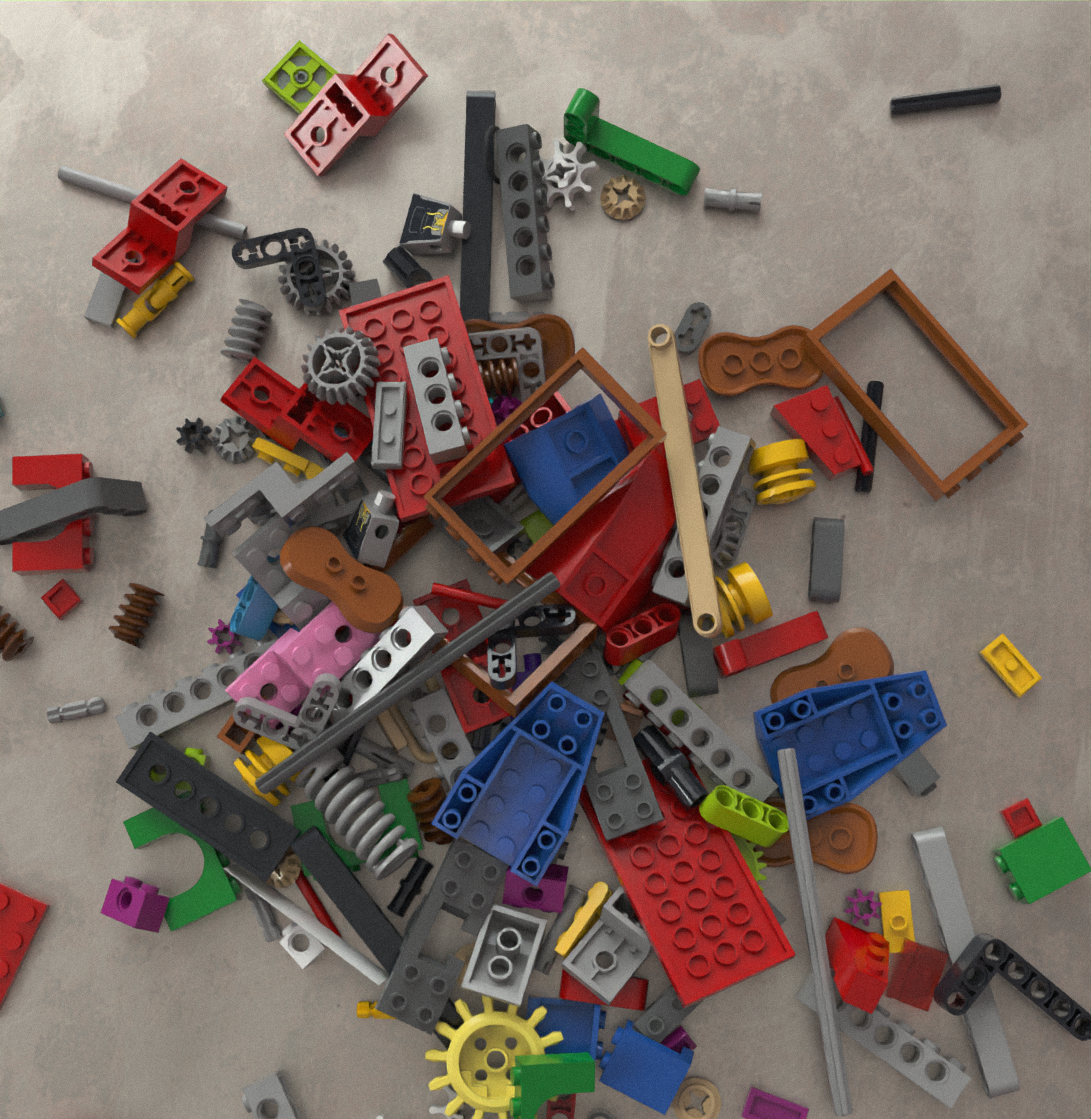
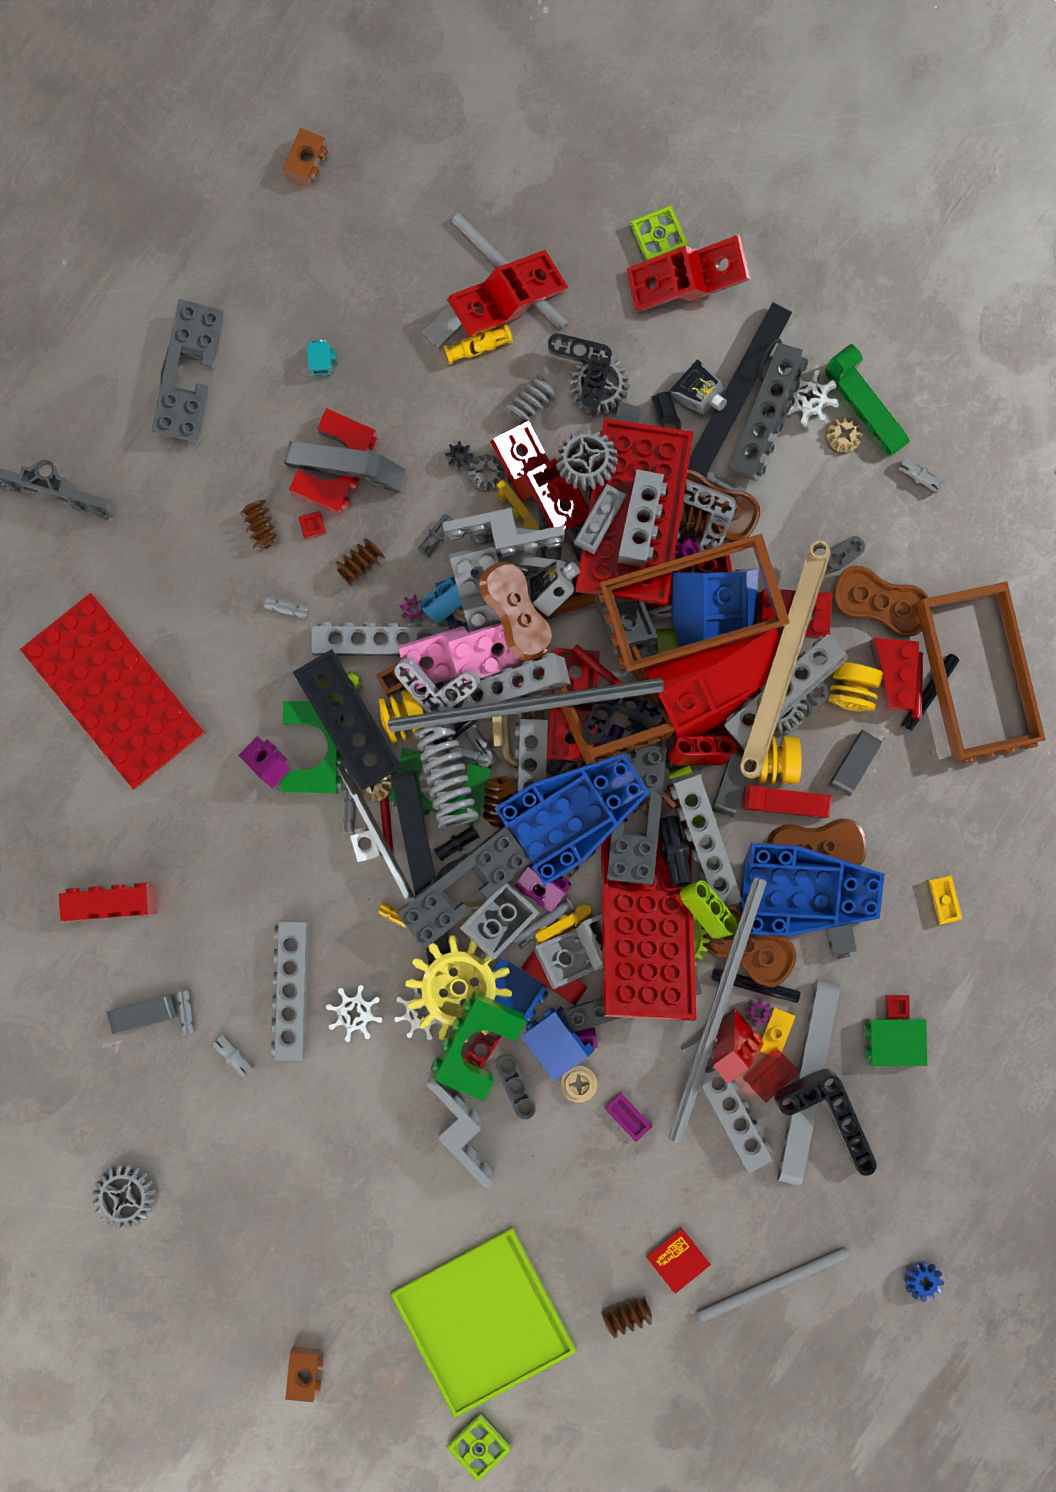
camera: 15 degrees right, 5 degrees up
none -> black axle [711,968,800,1003]

